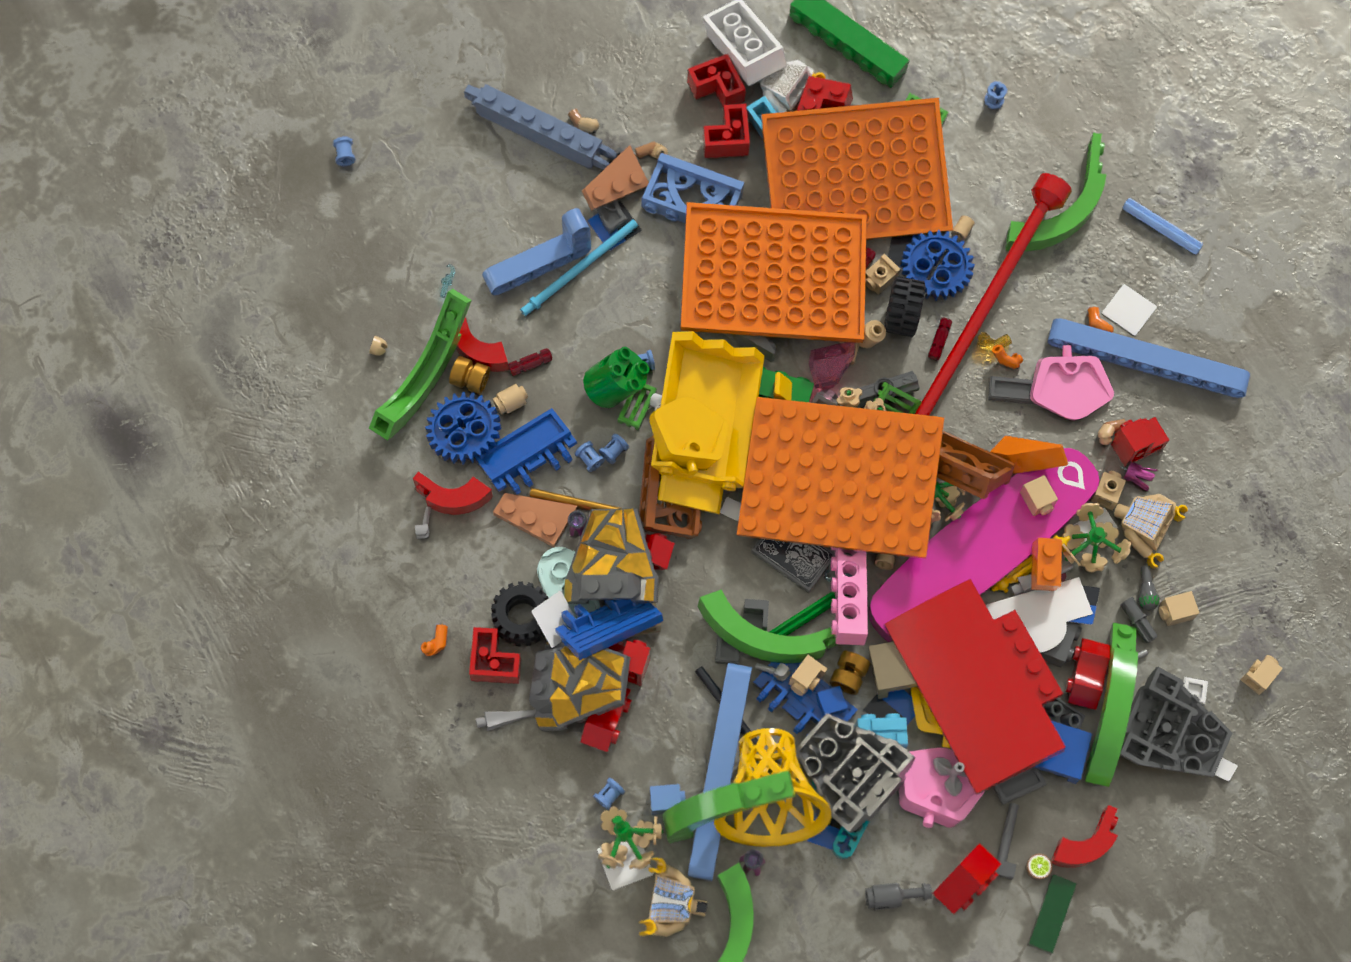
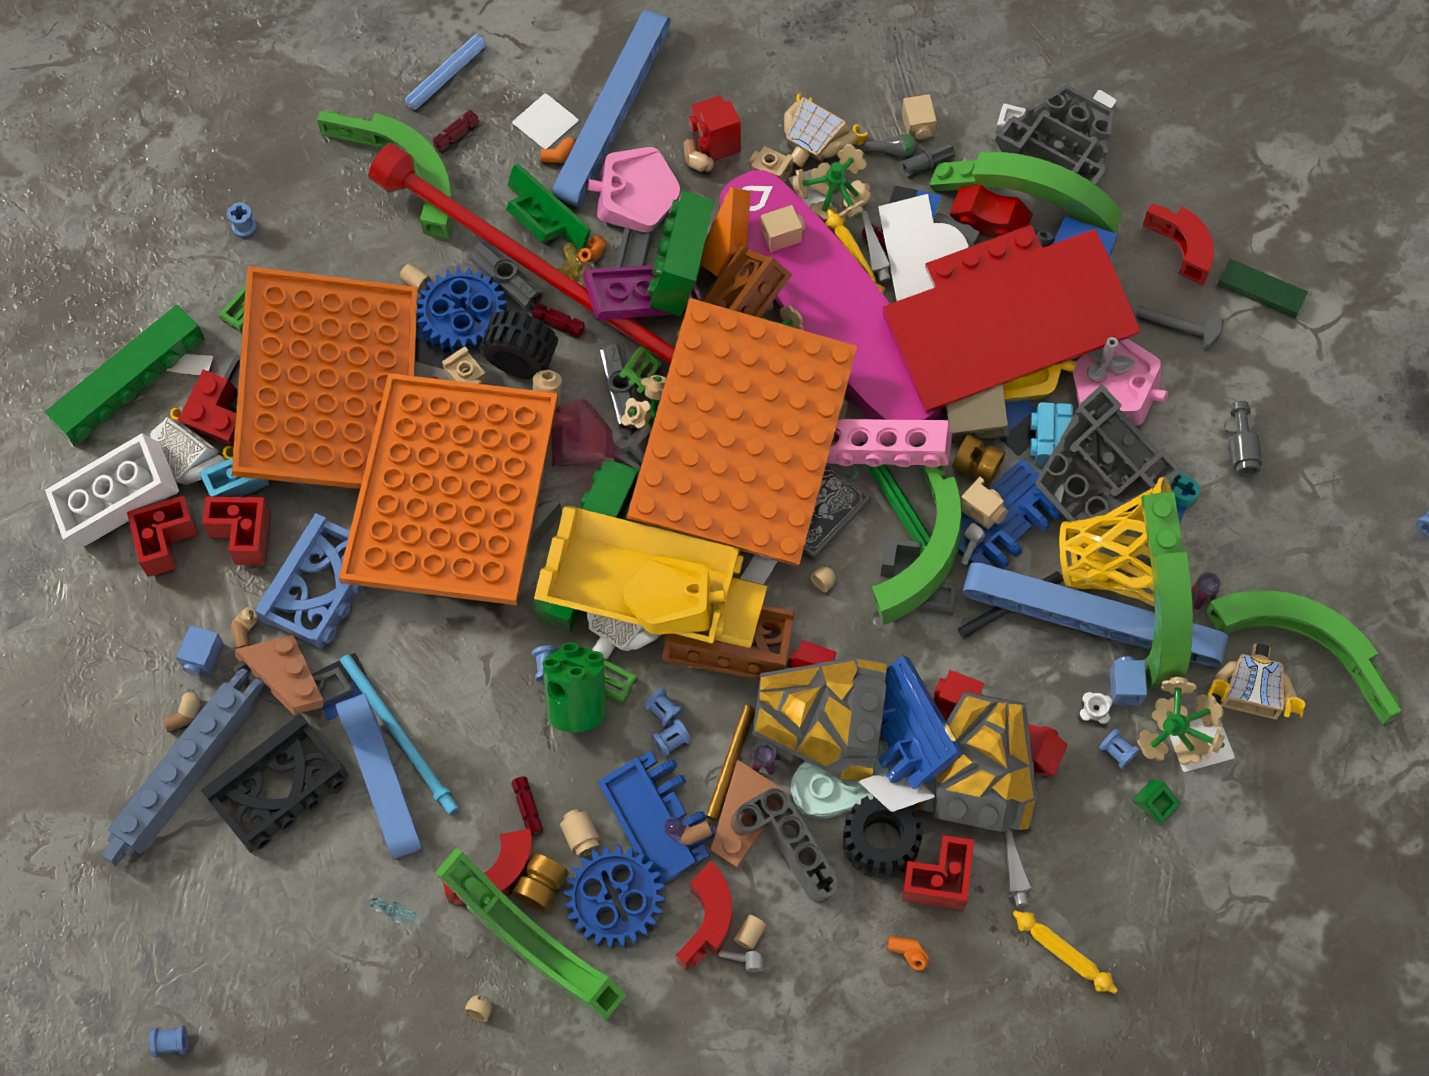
camera: 80 degrees left, 5 degrees down
yellow slope [773,372,792,401] -> none
blue tile [816,686,848,716] -> none
red brick [932,843,1001,914] -> none
tile [1026,854,1052,880] -> none
orange brick [1031,538,1062,591] -> none
flat silver piece [1121,462,1157,491] -> none
tan brick [1240,655,1283,695] -> none
none -> white sticker [166,354,213,375]
none -> medium blue brick [176,625,224,676]
none -> black fence [201,714,349,853]
none -> dark red axle [432,110,479,152]
none -> dark grey piece [469,241,544,311]
none -> green bracket [506,164,591,250]
none -> magenta tile [583,265,702,320]
none -> green brick [647,190,714,317]
none -> arm [665,817,712,845]
none -> dark grey beam [731,788,839,902]
none -> tan hinge [734,914,767,951]
none -> tan hinge [810,567,836,593]
none -> yellow wheel [1012,910,1118,994]
none -> white plate [1080,692,1113,724]
none -> green slope [1133,779,1181,825]

